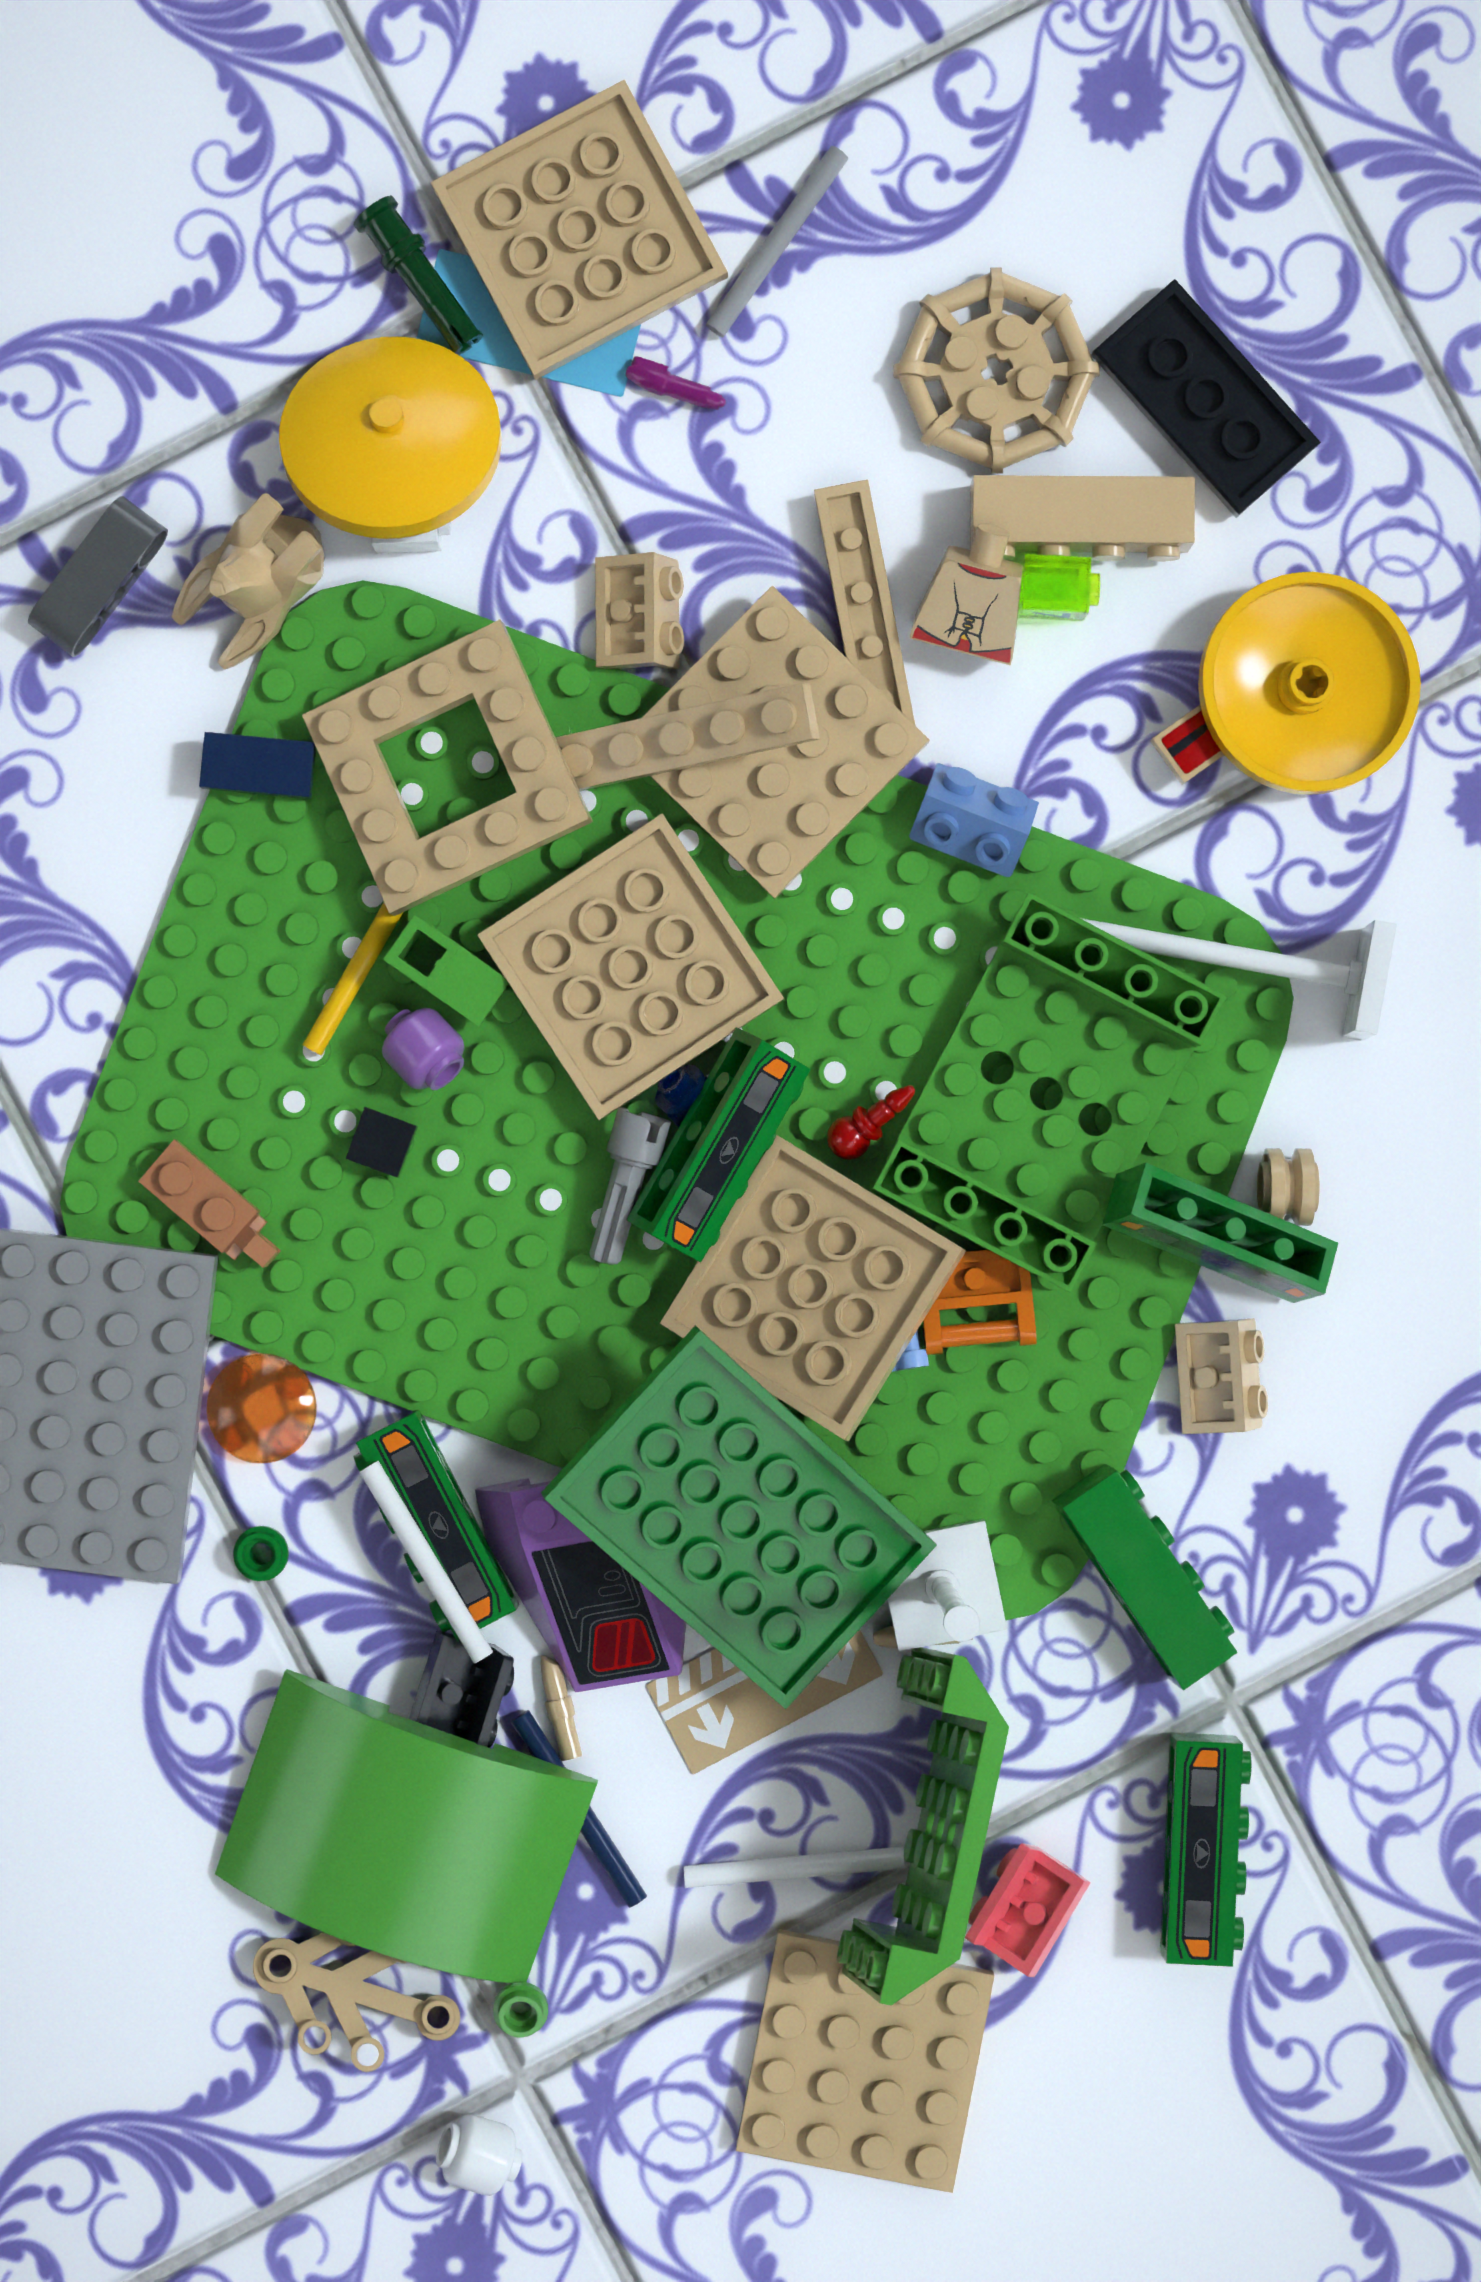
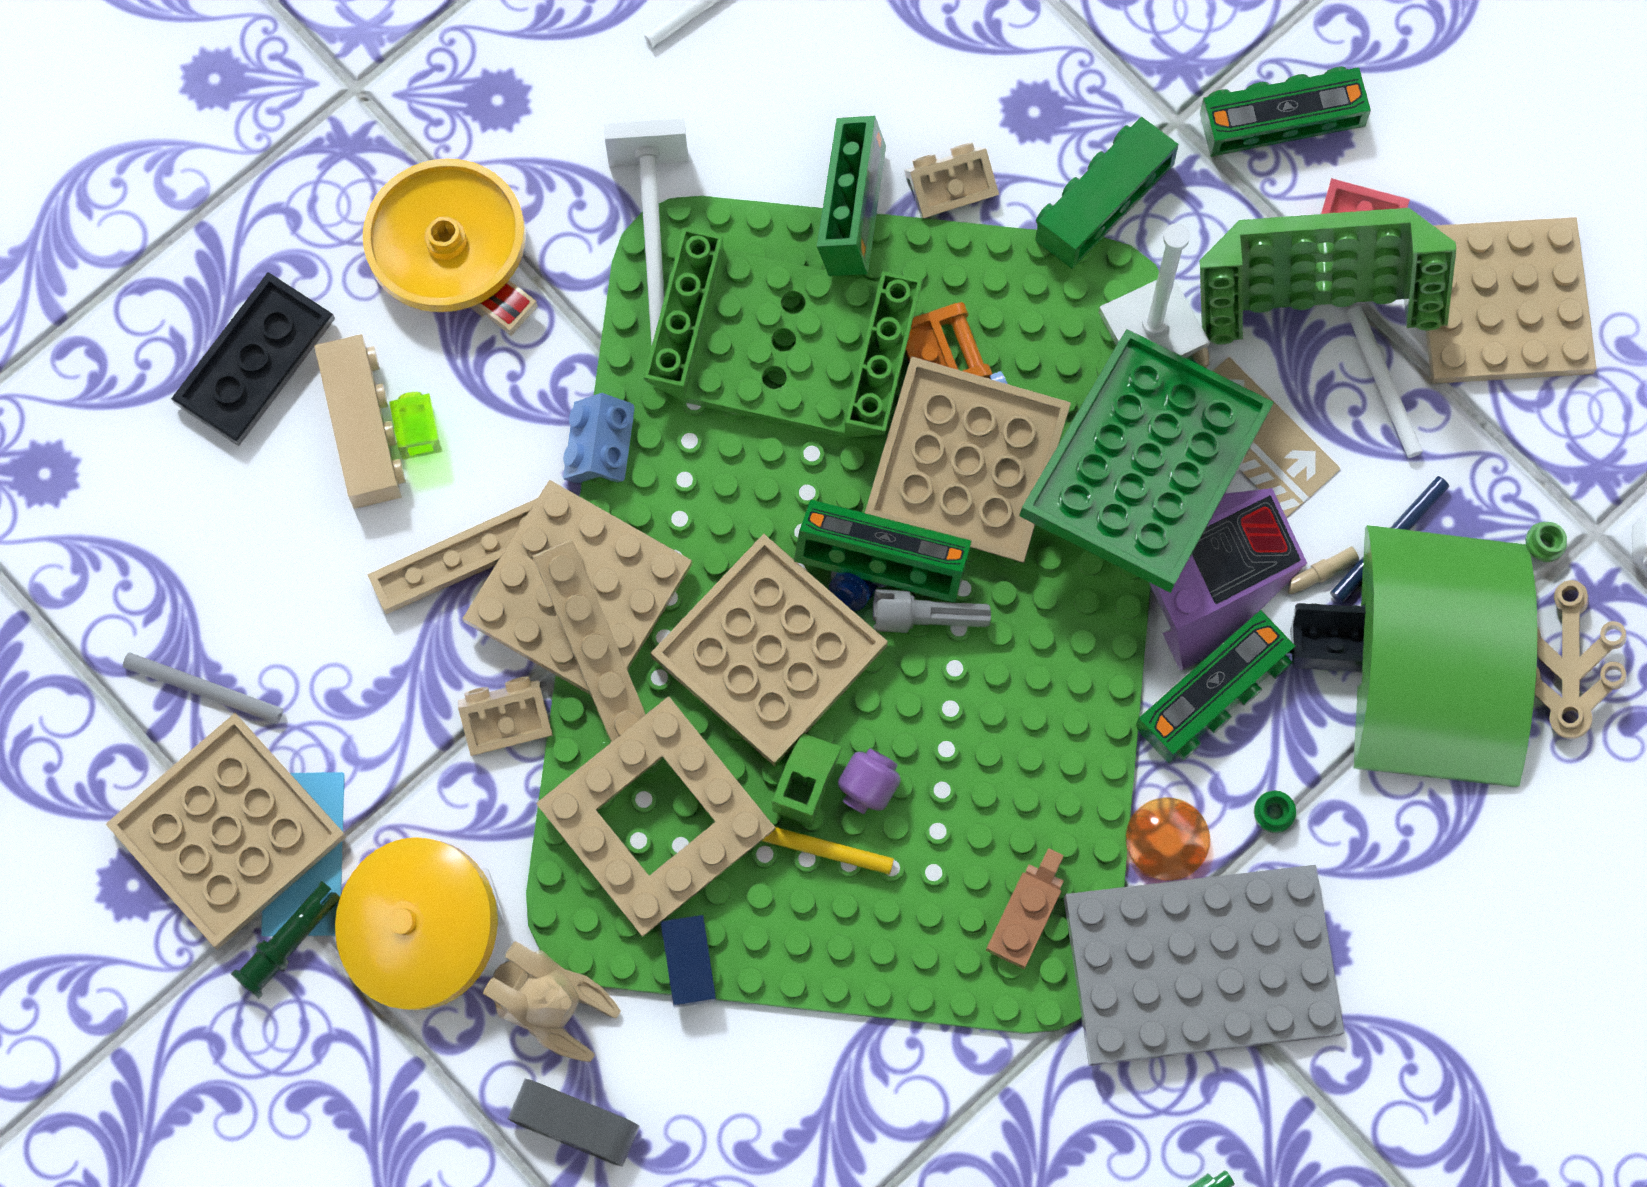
camera: 100 degrees left, 15 degrees down
black tile [346,1107,418,1178] -> none
white piece [359,1461,493,1664] -> none
magenta piece [625,356,726,410] -> none
red bar [827,1085,915,1160] -> none
tan plate [893,267,1100,474] -> none
tan torso [909,524,1023,666] -> none
tan wheel [1257,1148,1320,1226] -> none

